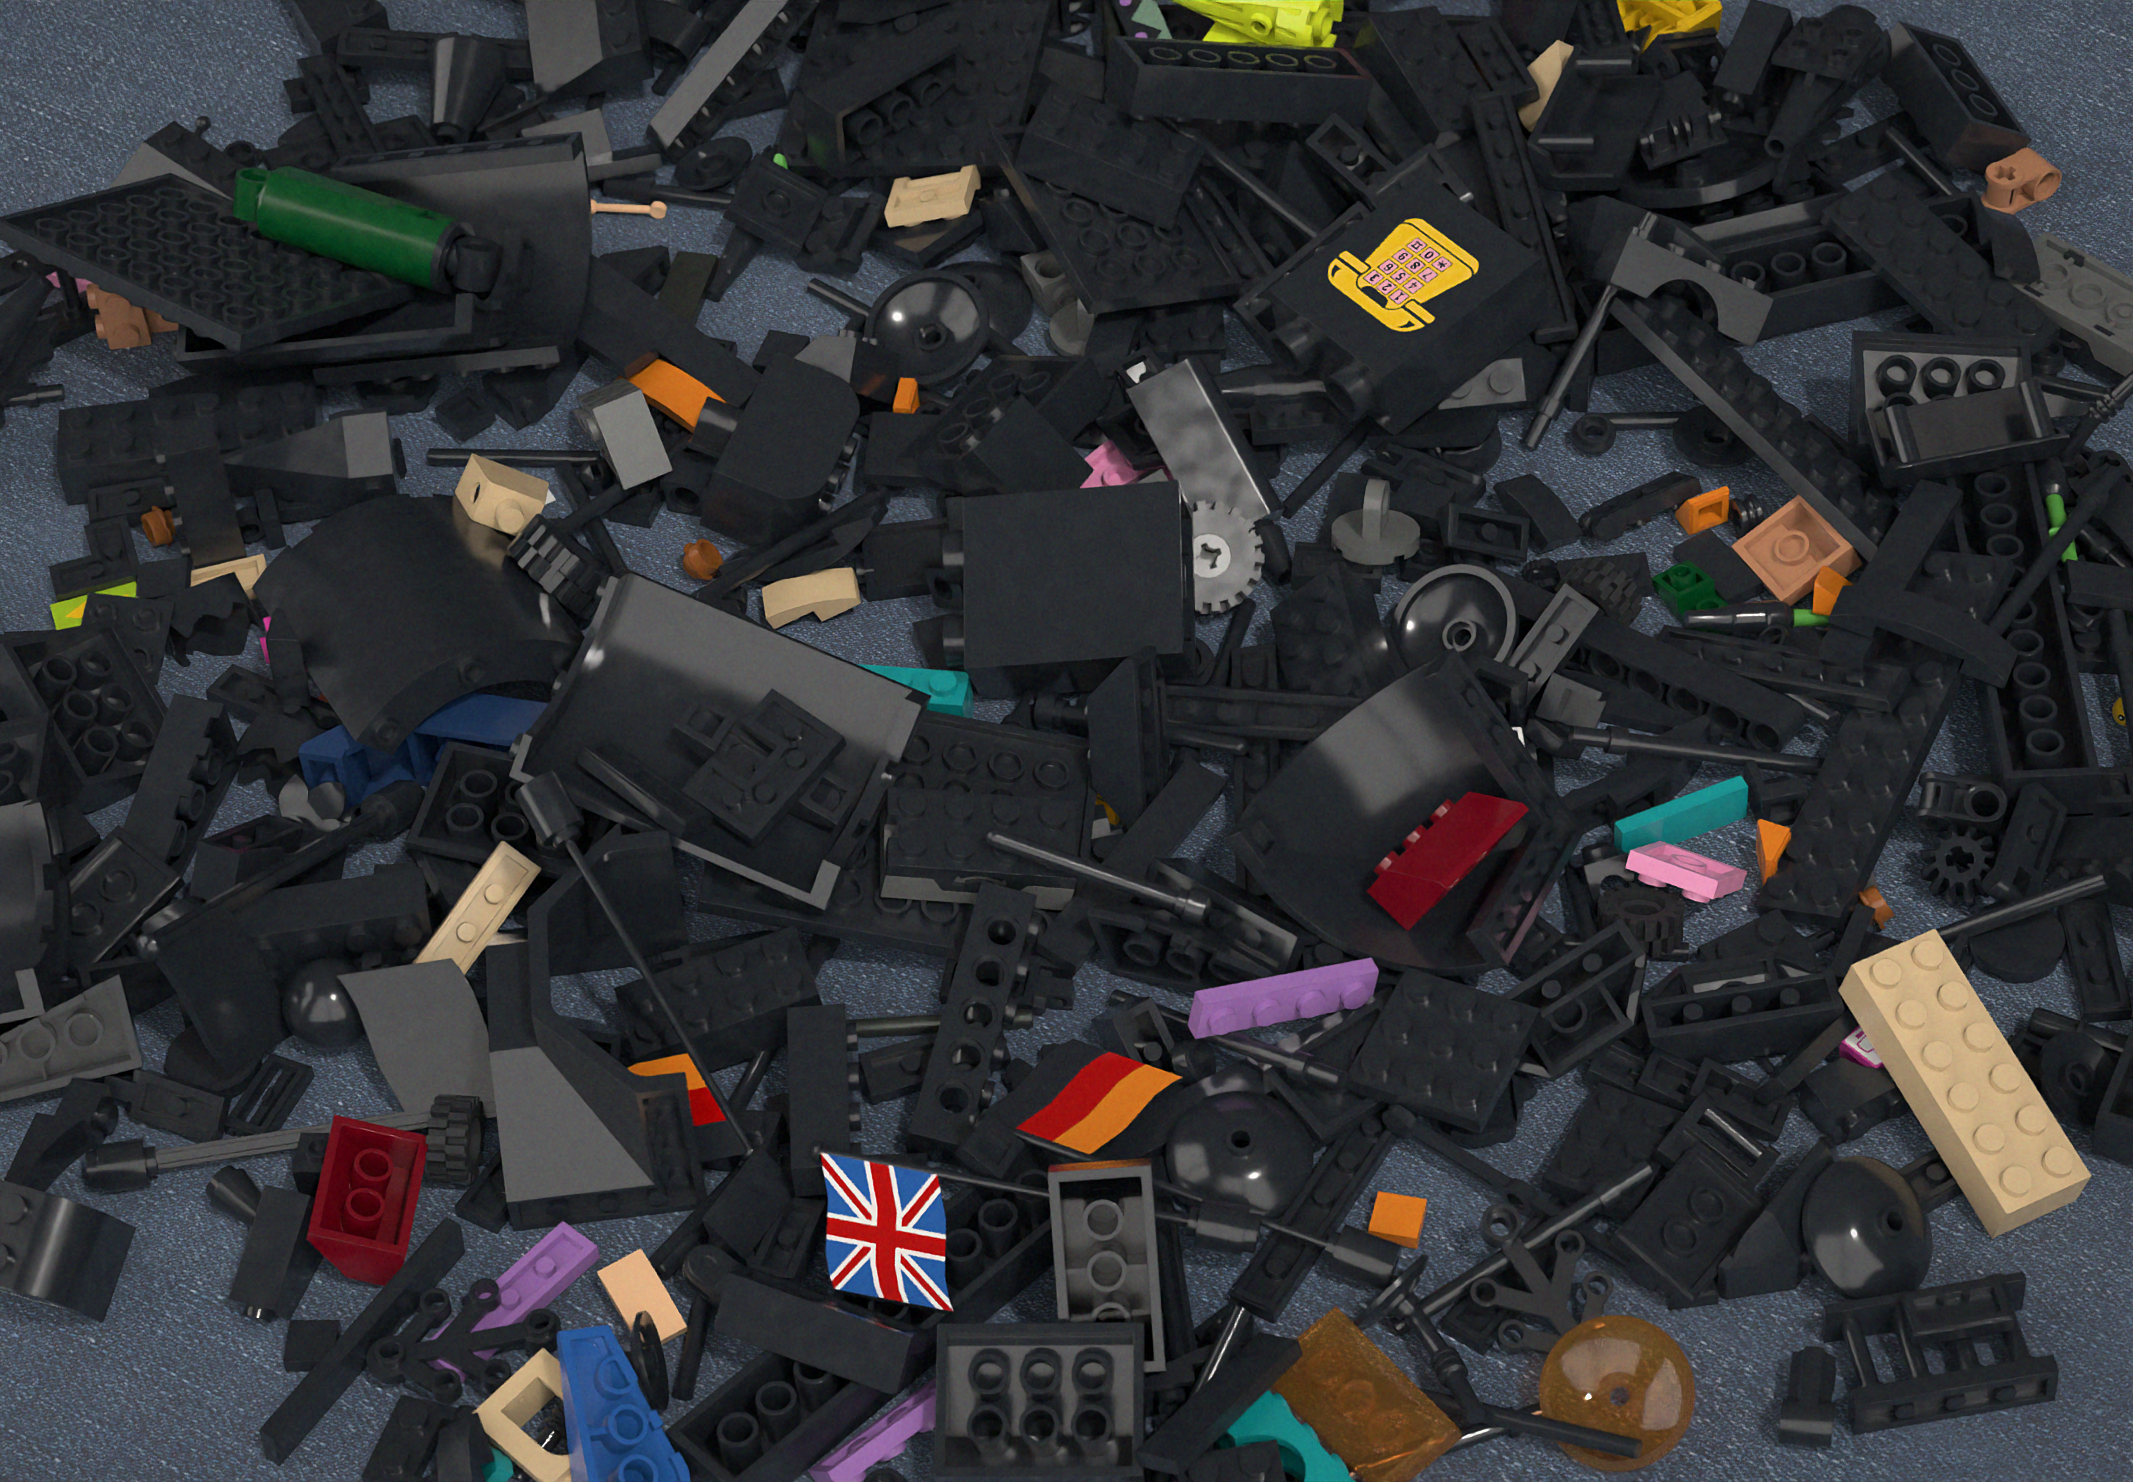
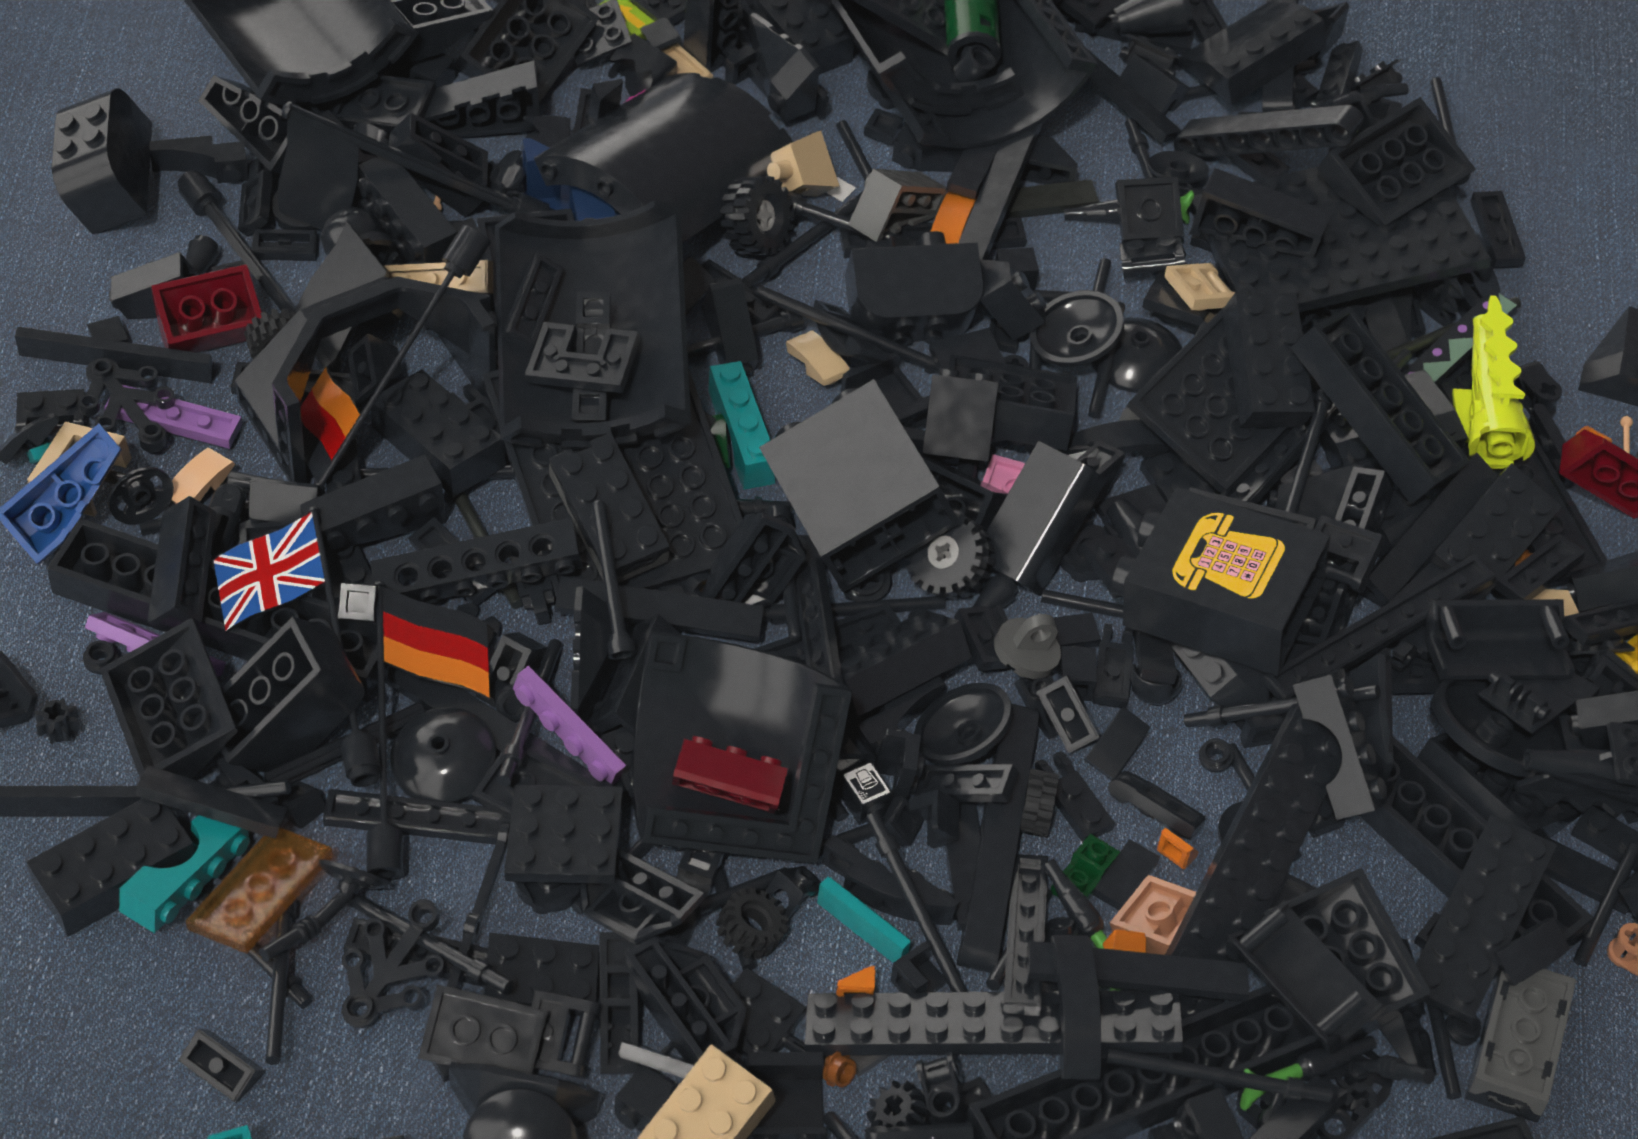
camera: 55 degrees right, 5 degrees up
light nougat hinge [591,199,667,219] -> none
dark orange plate [682,539,723,581] -> none
orange tile [893,378,920,414] -> none
orange tile [1368,1191,1427,1249] -> none
clear orange dish [1539,1315,1696,1472] -> none
bright pink plate [1625,841,1747,903] -> none
black bush [1729,493,1764,537] -> none

